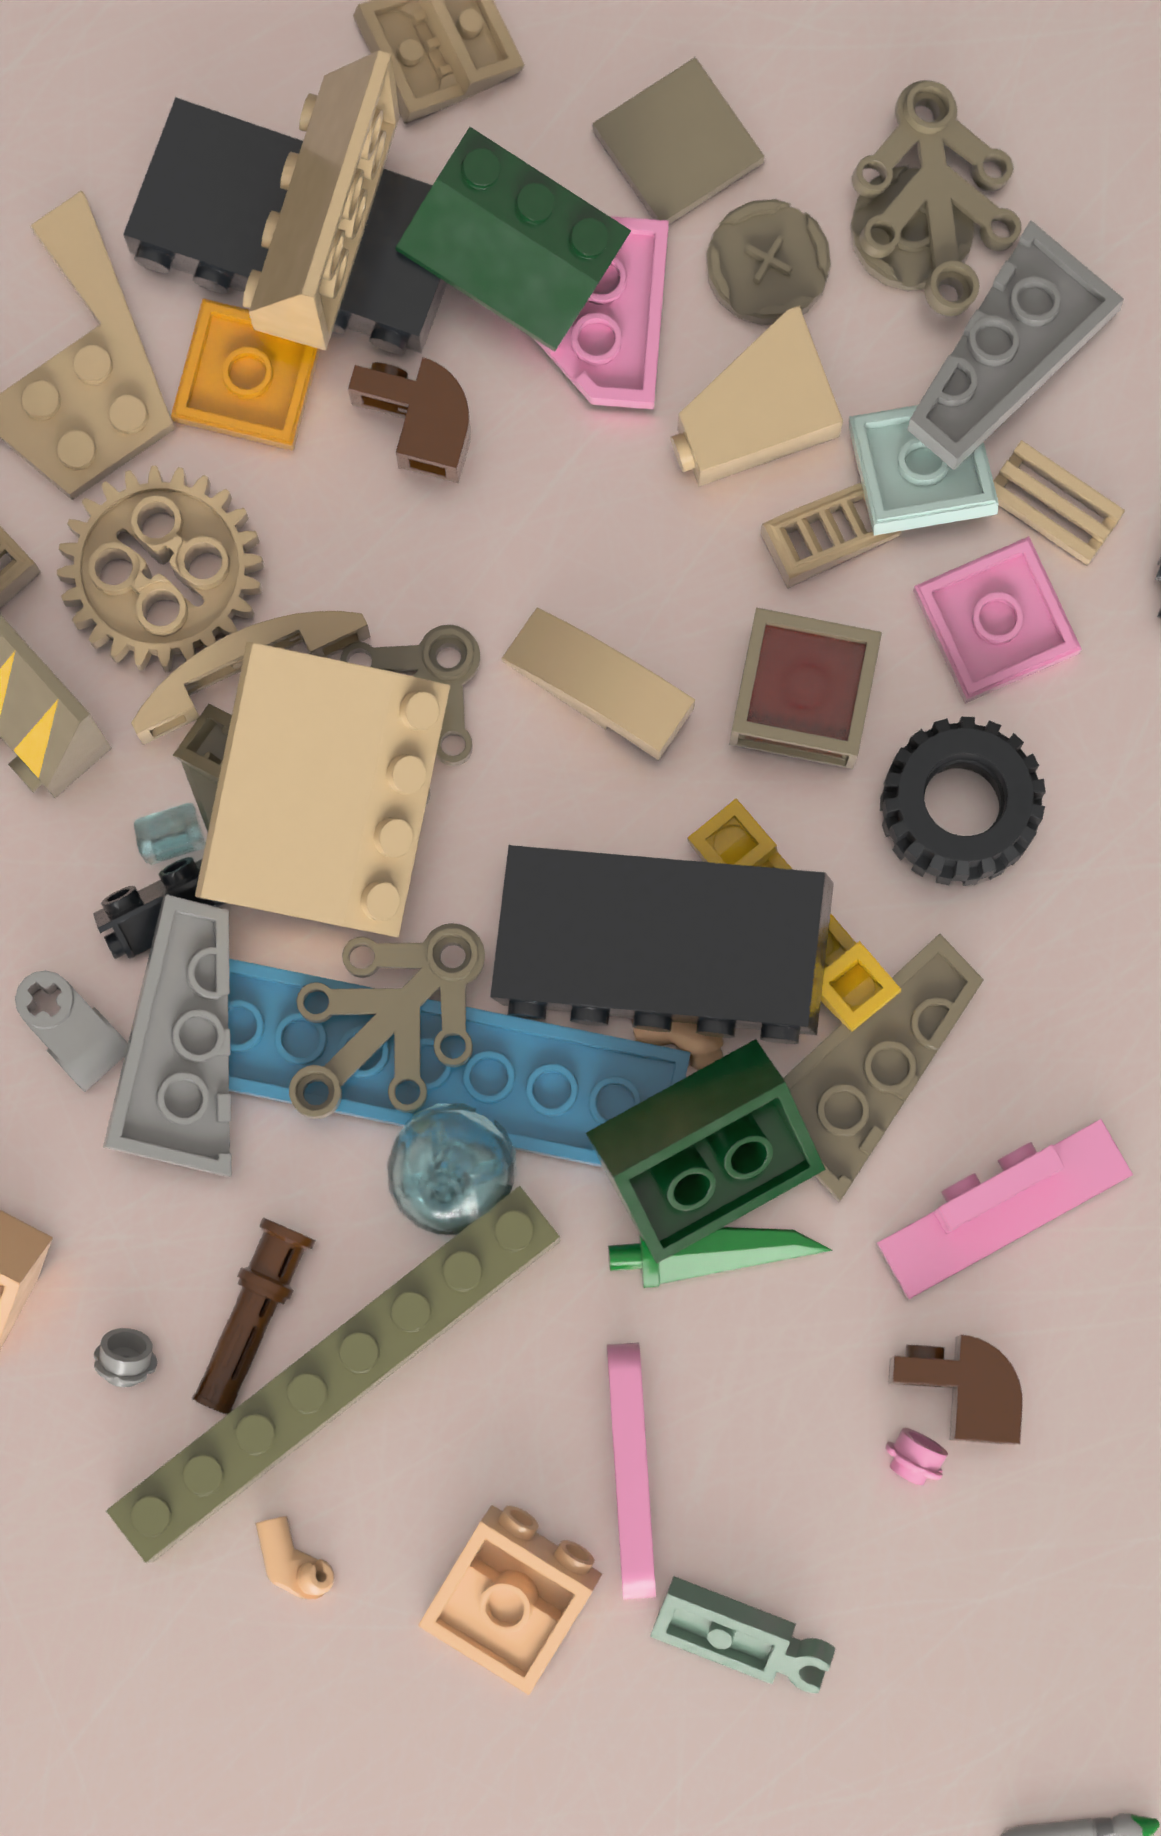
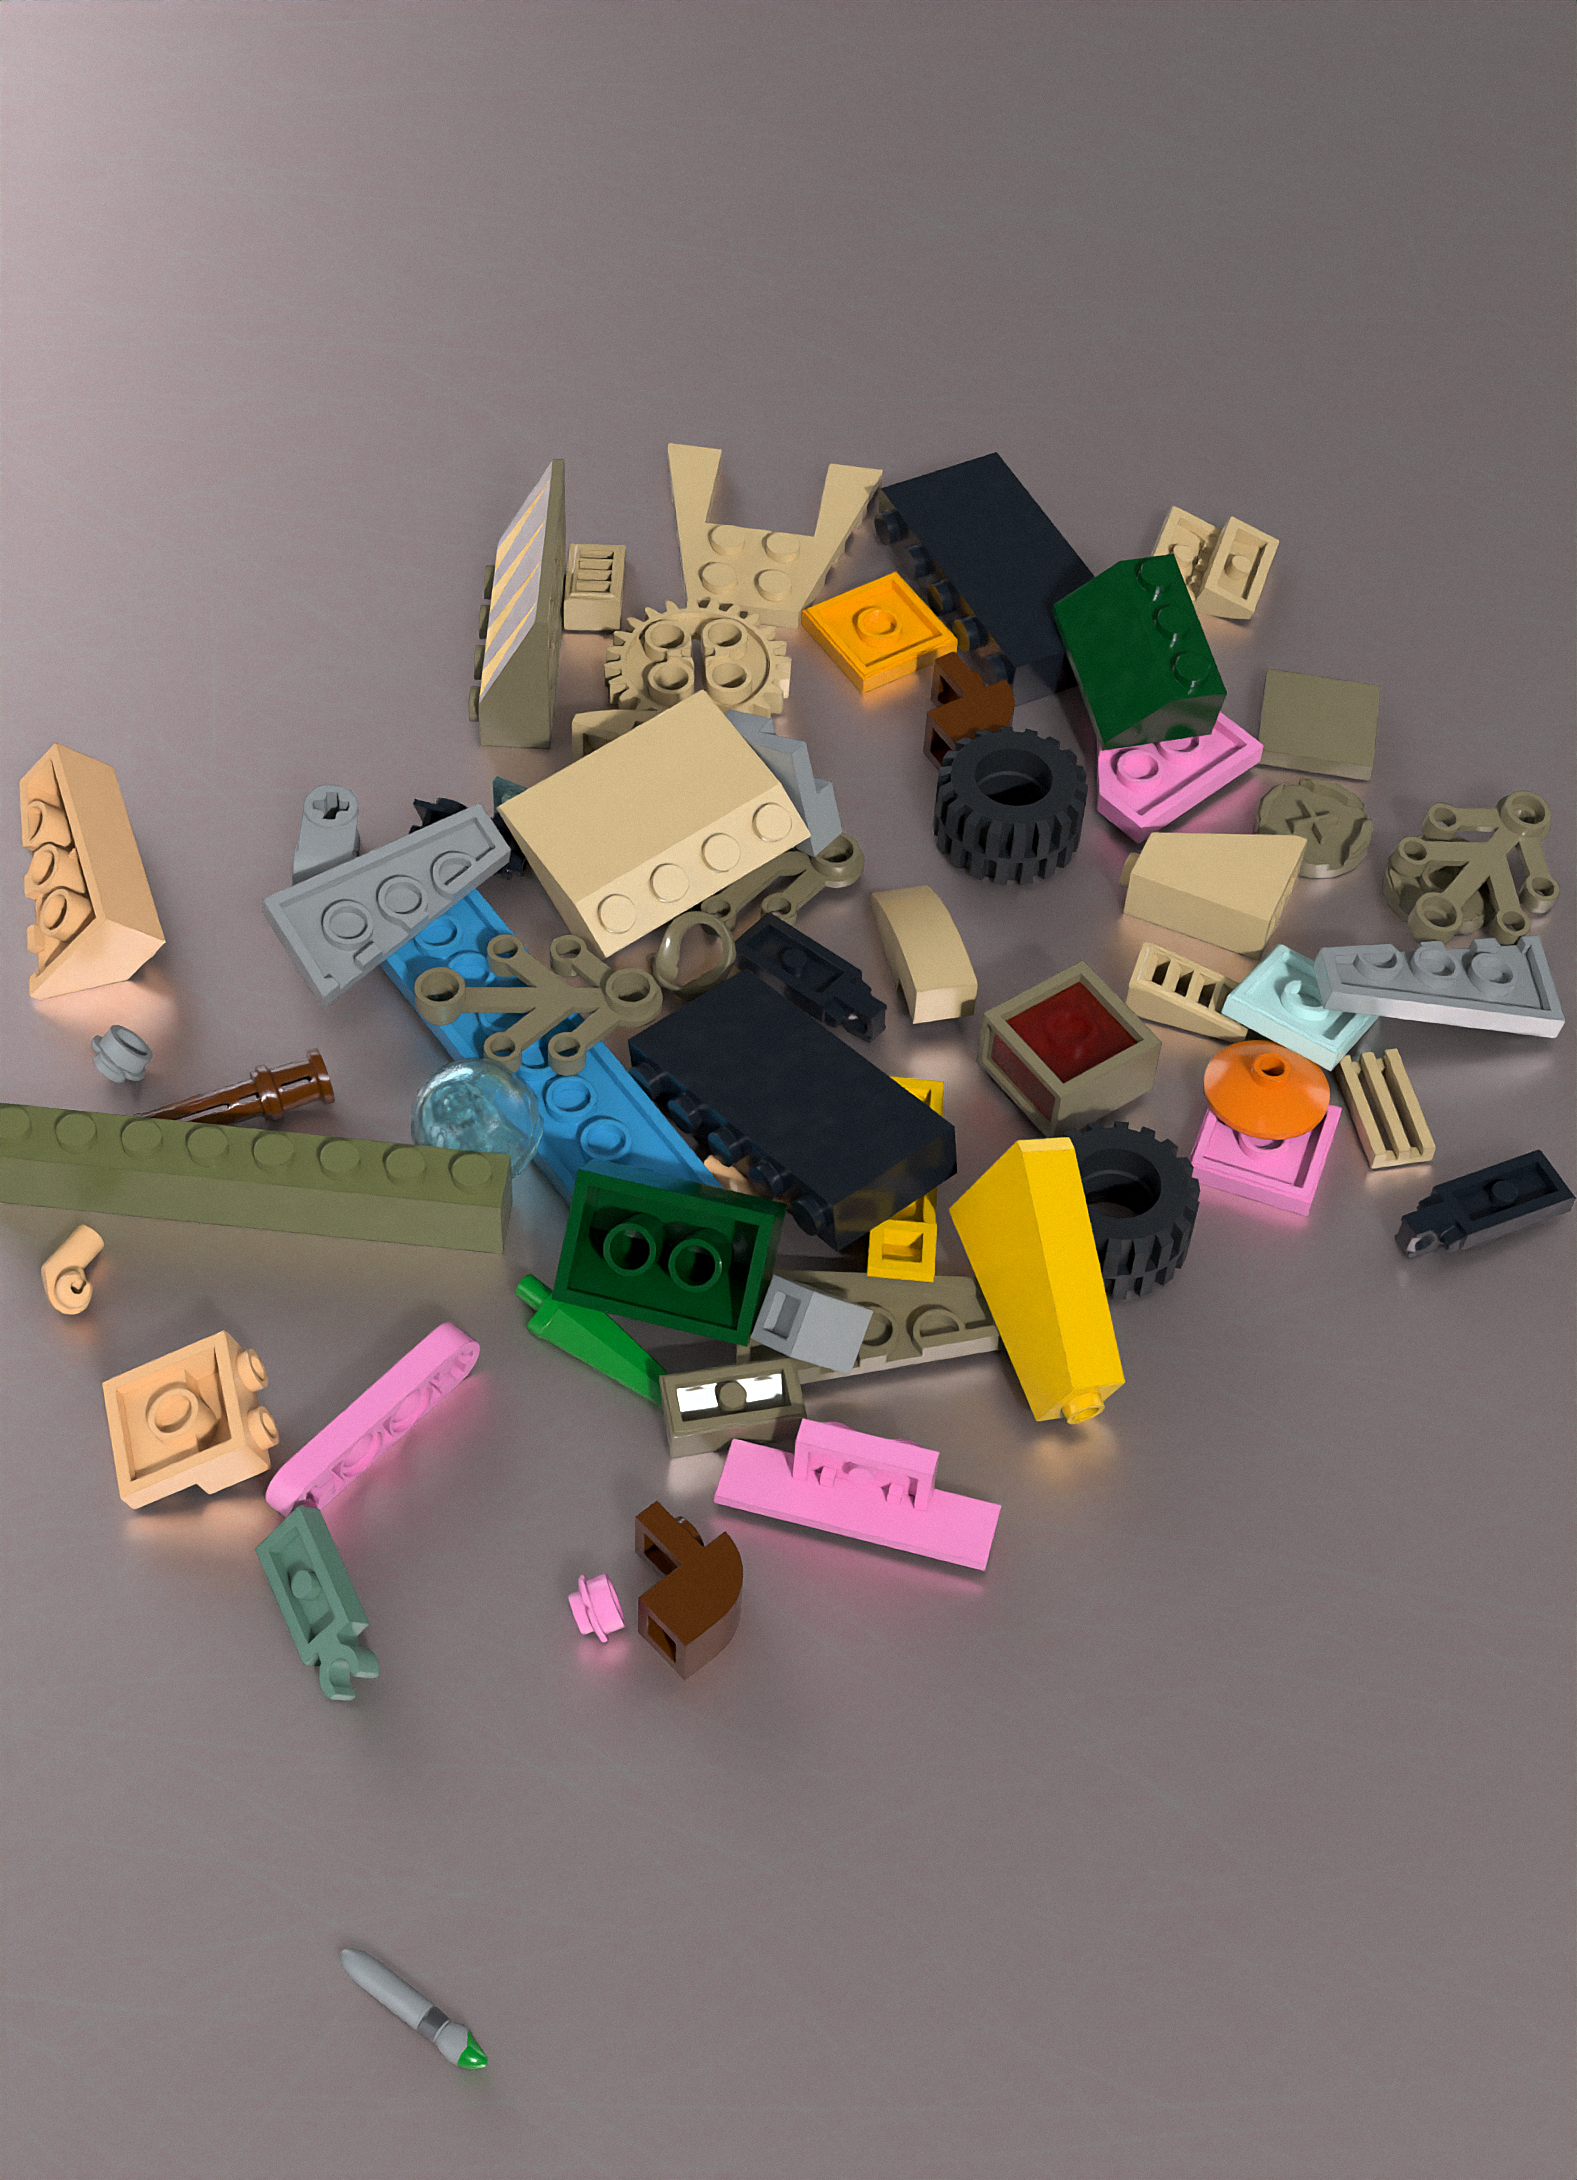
camera: 40 degrees right, 30 degrees down
tan slope [243,50,400,351] -> none
none -> dark tan piece [646,911,737,1001]
none -> dark tan slope [659,1356,807,1457]
none -> light grey slope [724,710,843,857]
none -> black hinge [733,912,887,1043]
none -> light grey panel [750,1274,873,1374]
none -> black tyre [933,727,1088,885]
none -> yellow slope [948,1137,1125,1424]
none -> orange dish [1203,1040,1330,1140]

